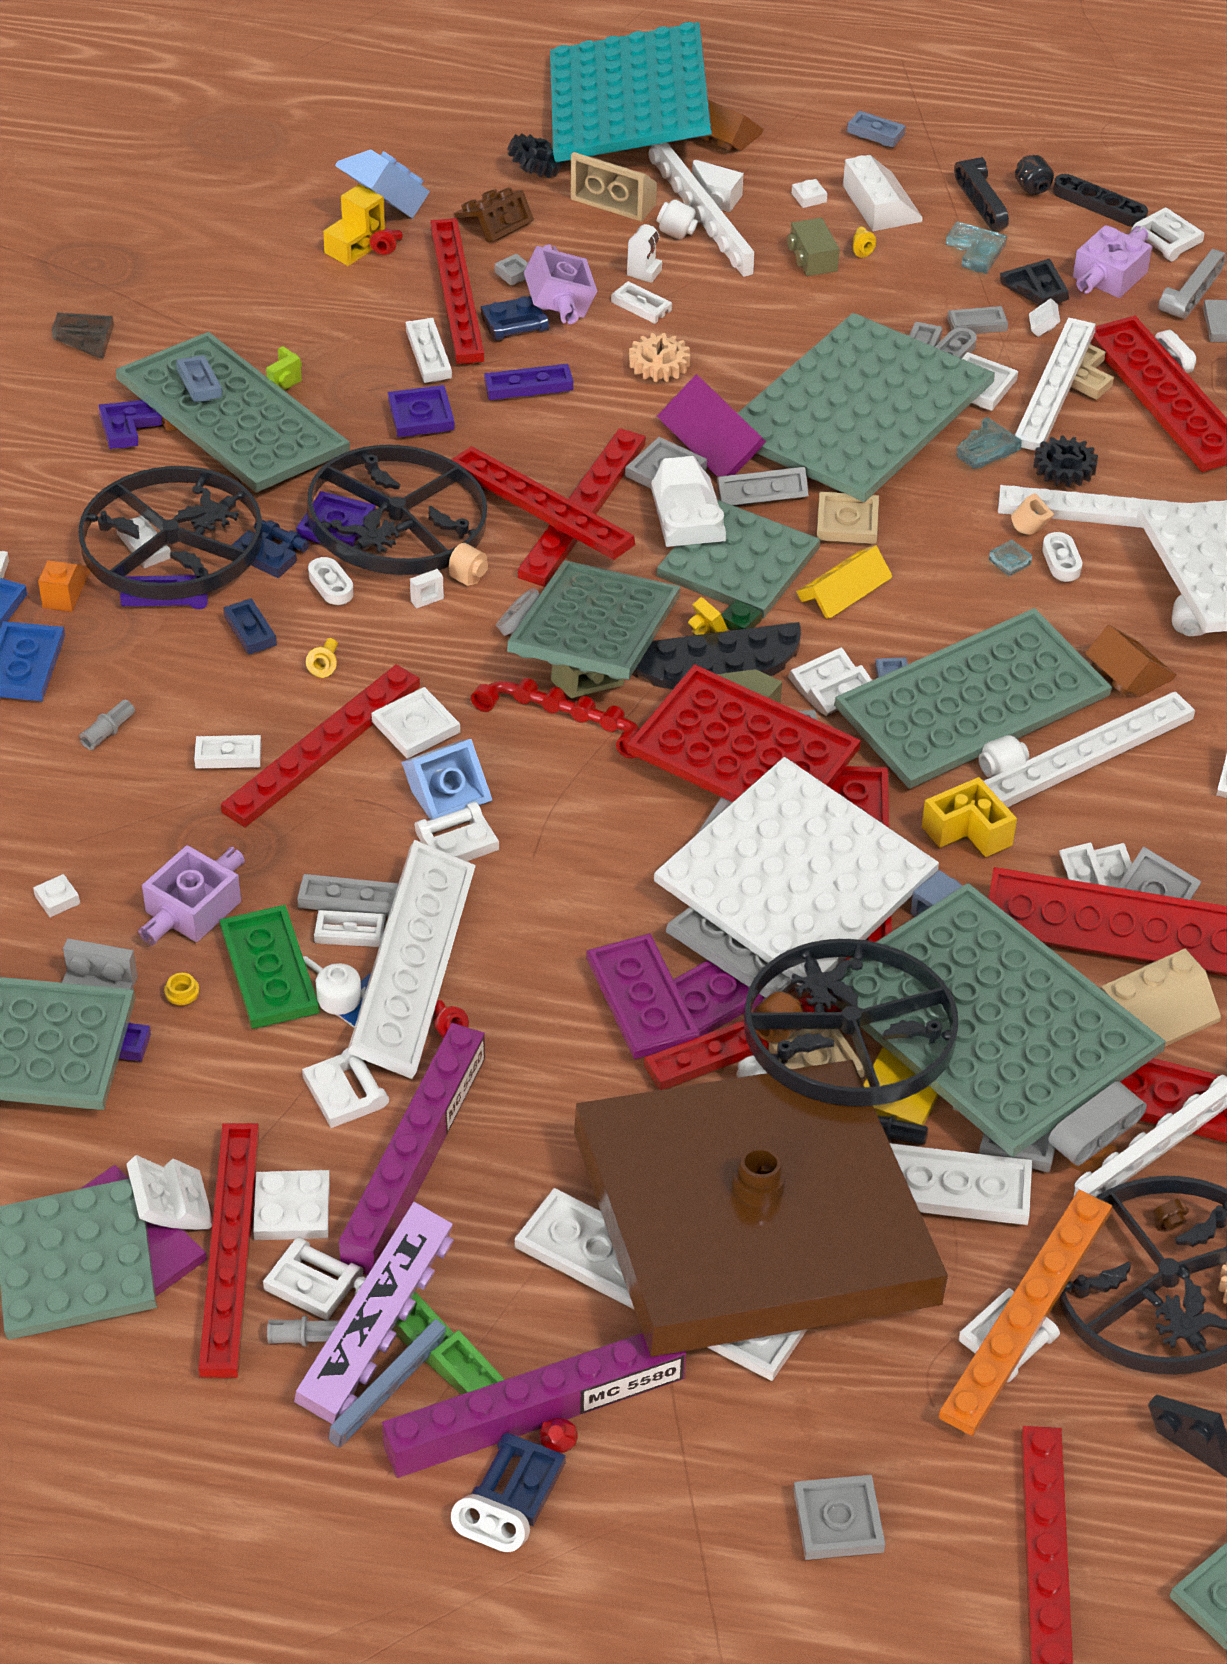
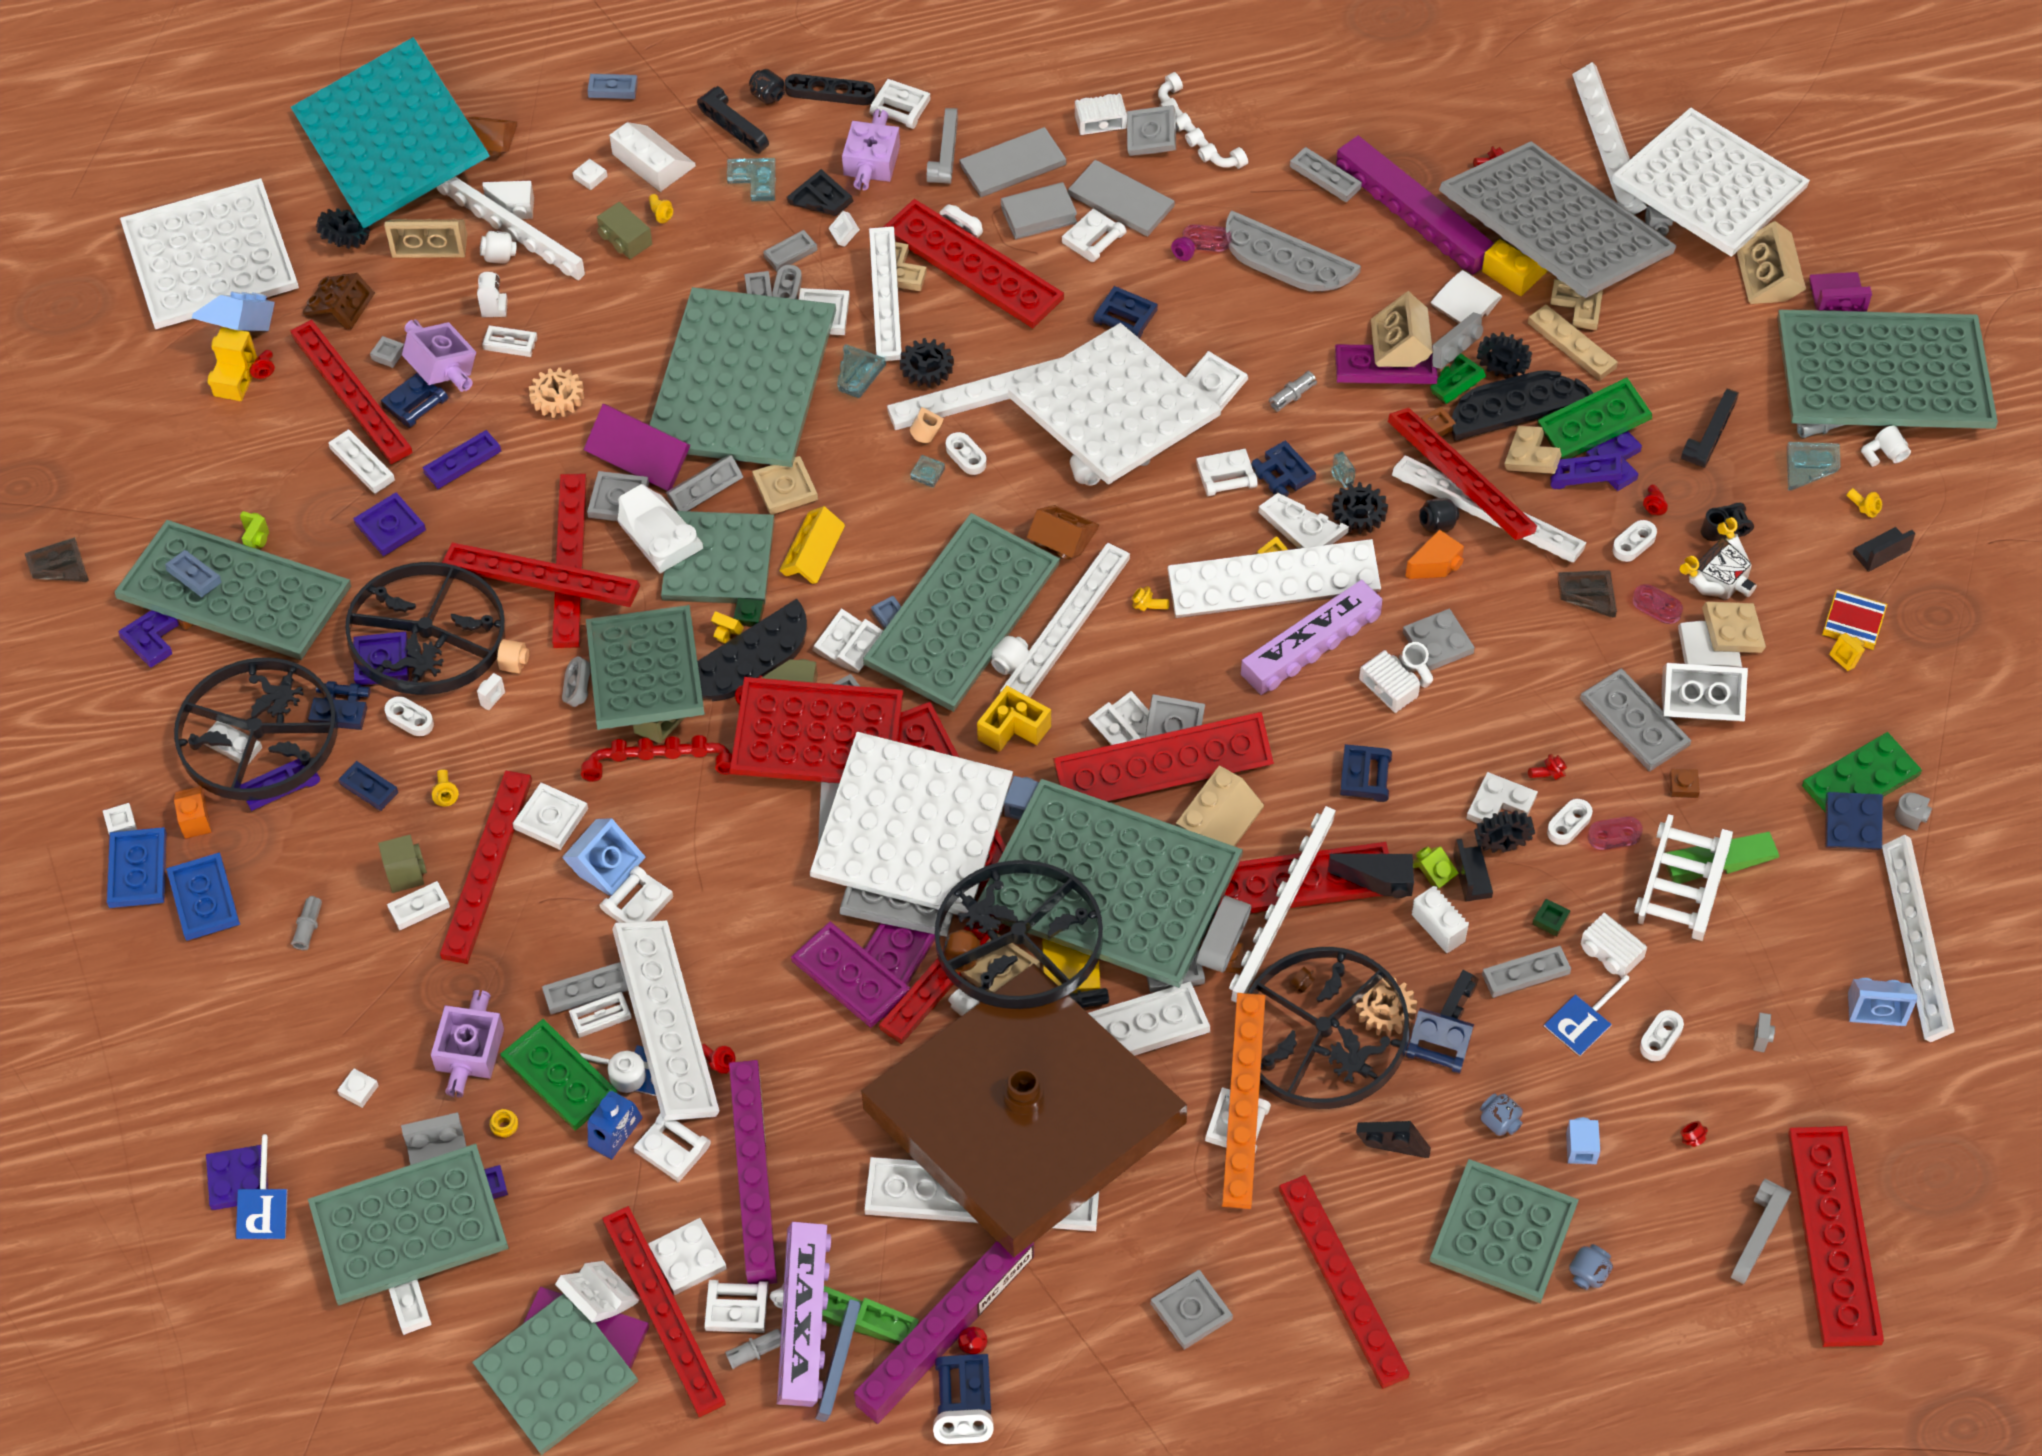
camera: 25 degrees left, 10 degrees up
none -> white plate [120,178,299,330]
none -> olive brick [378,834,427,893]
none -> blue torso [587,1091,643,1160]
none -> yellow plate [1131,586,1169,611]

